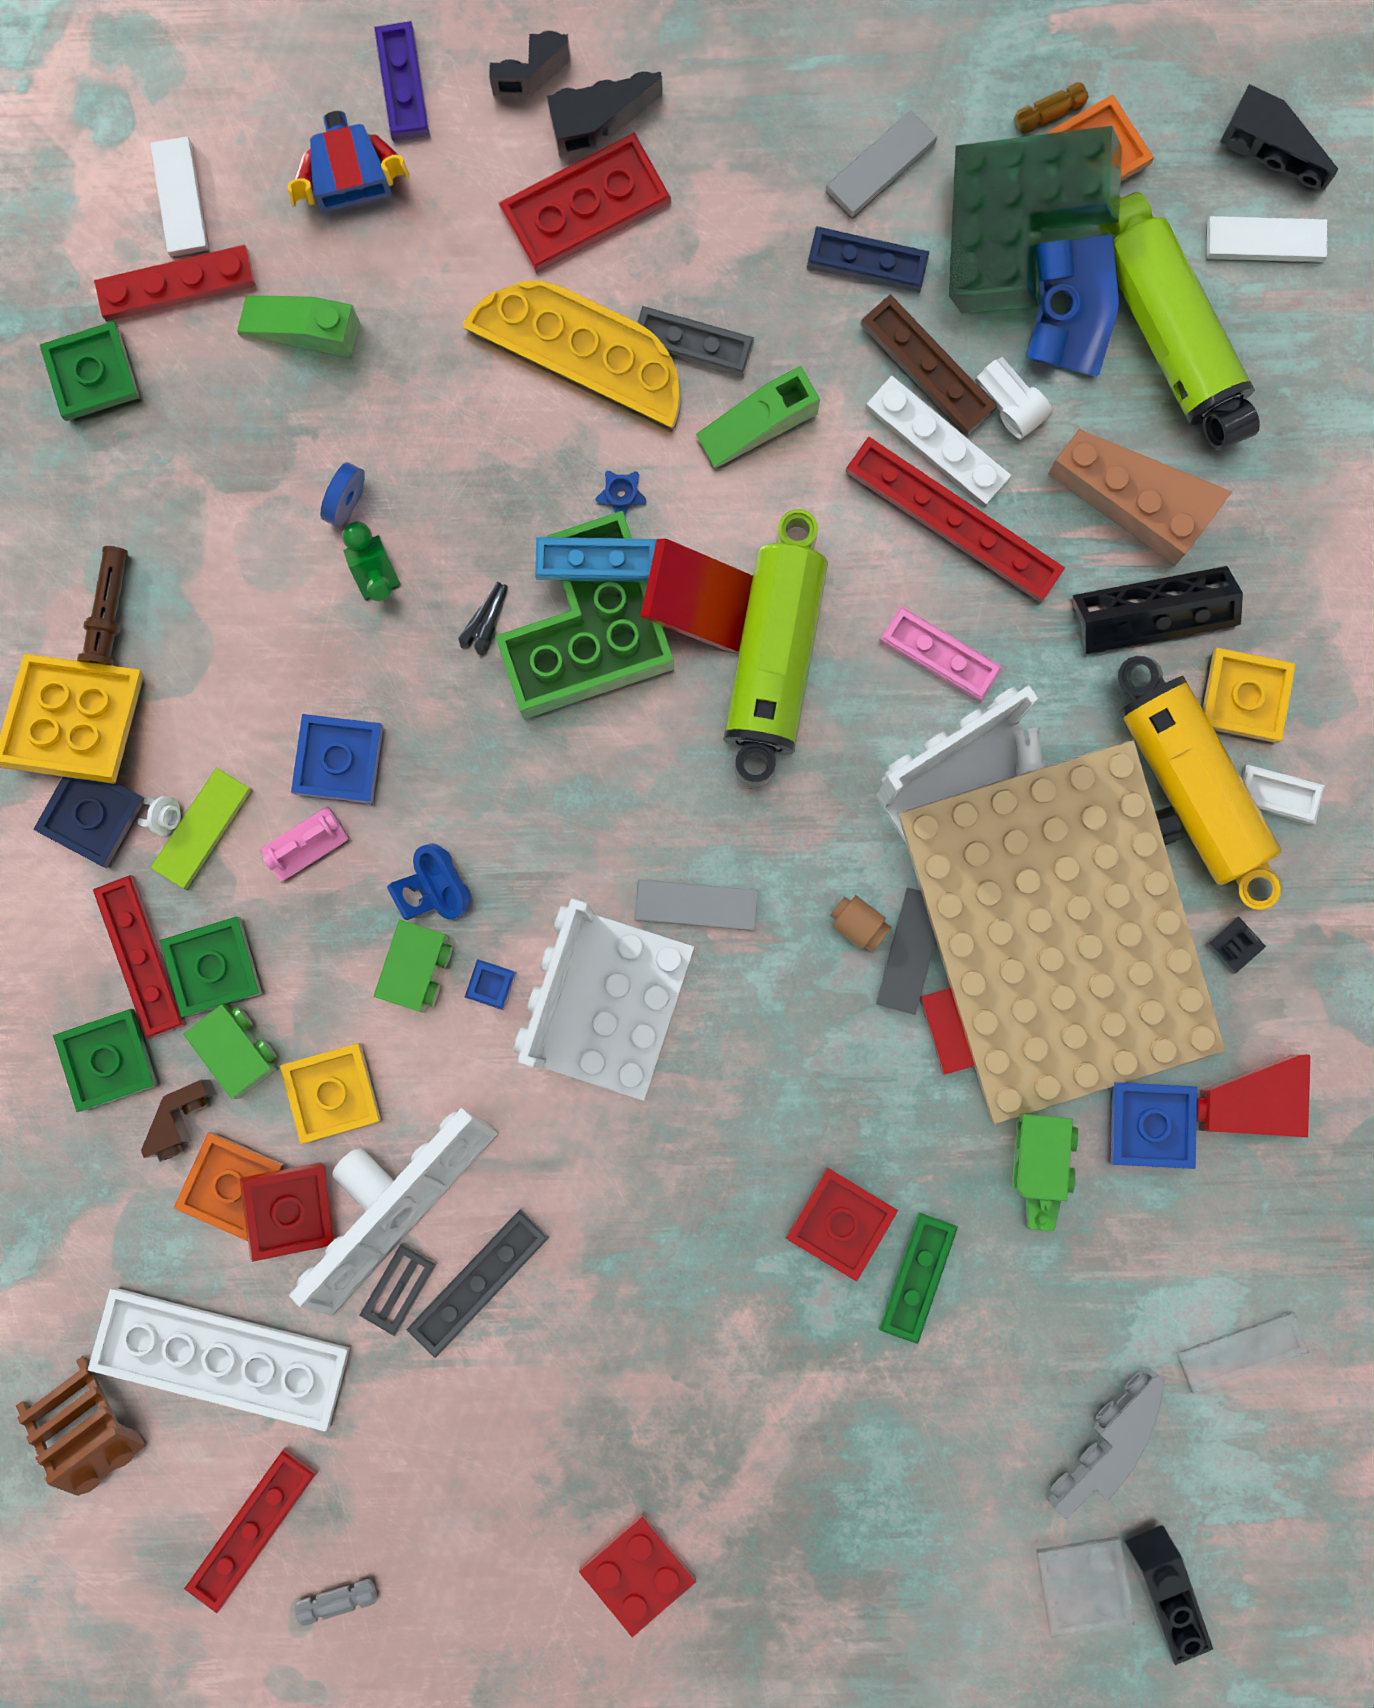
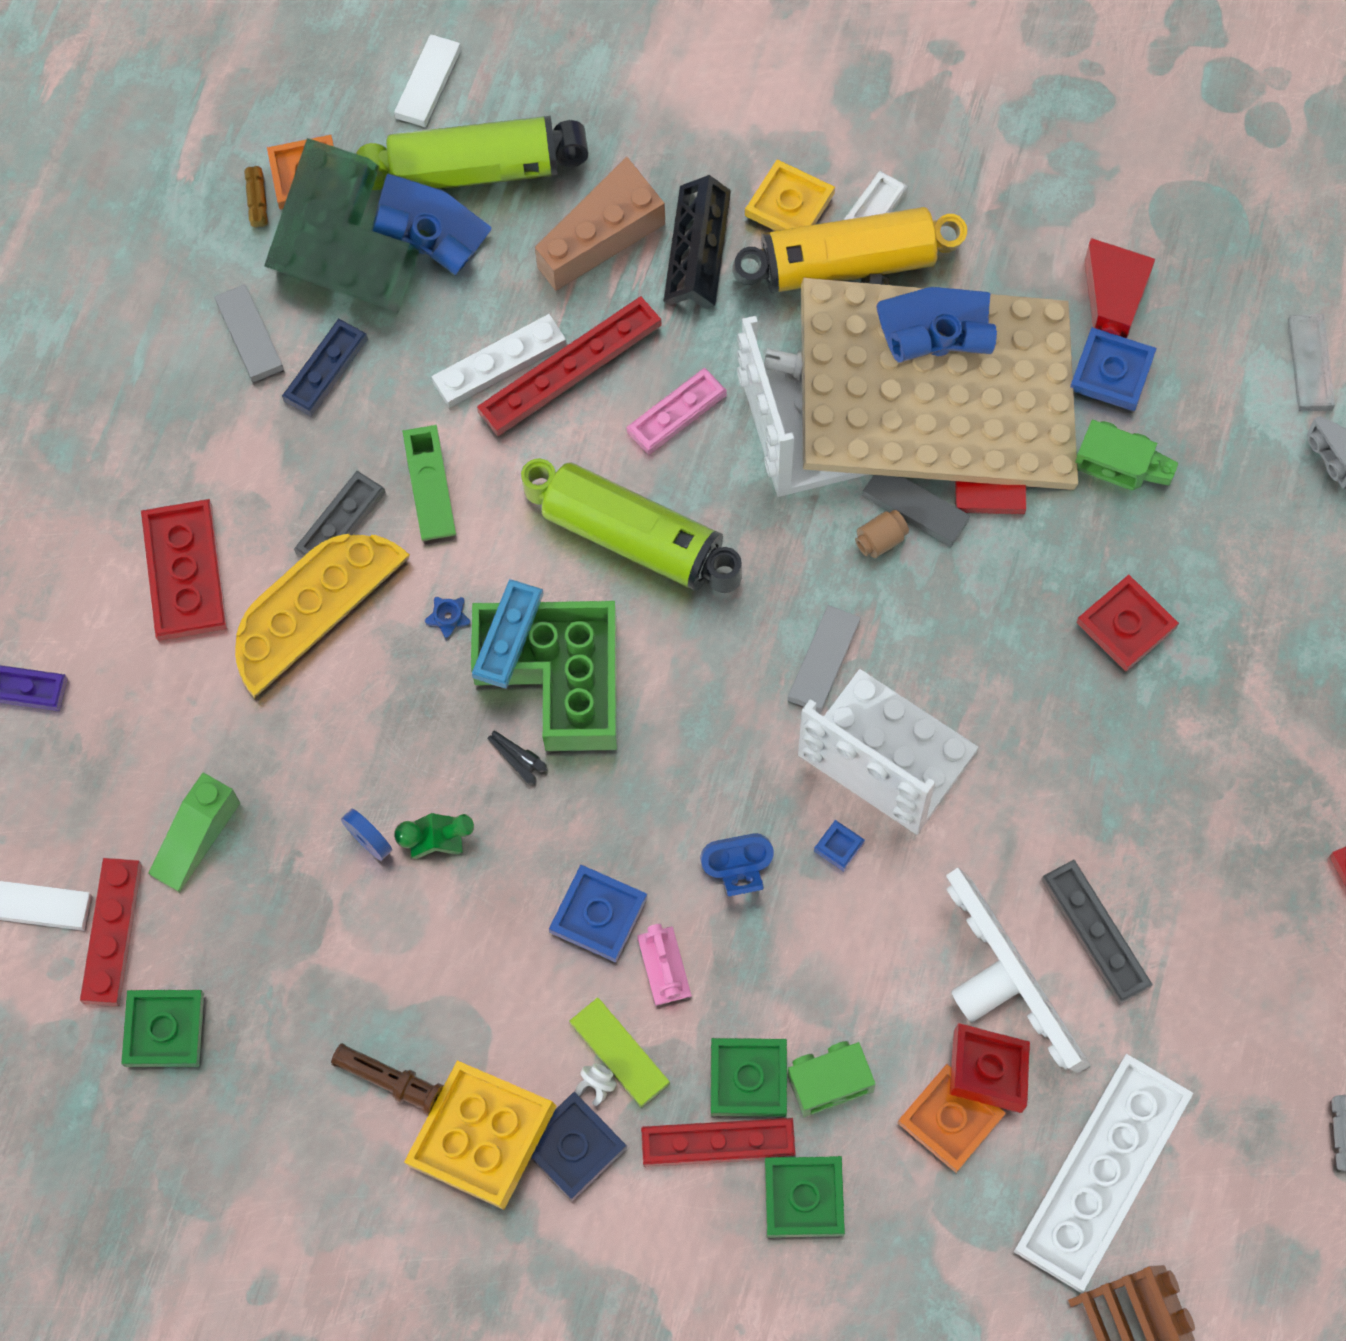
camera: 75 degrees left, 15 degrees down
reddish brown slope [141,1080,217,1162] -> none
red tile [184,1448,318,1614] -> none
yellow plate [280,1043,381,1144] -> none
torso [287,111,410,212] -> none
dark grey tile [359,1243,437,1336] -> none
bright green brick [373,919,453,1013] -> none
black slope [489,31,571,96] -> none
black slope [547,71,663,157] -> none
red tile [640,538,753,652] -> none
reddish brown plate [861,294,997,436] -> none
green tile [878,1212,958,1344] -> none
white piece [975,357,1053,440] -> none
black tile [1206,916,1266,974] -> none
black slope [1220,84,1338,191] -> none
none -> blue panel [876,287,997,363]

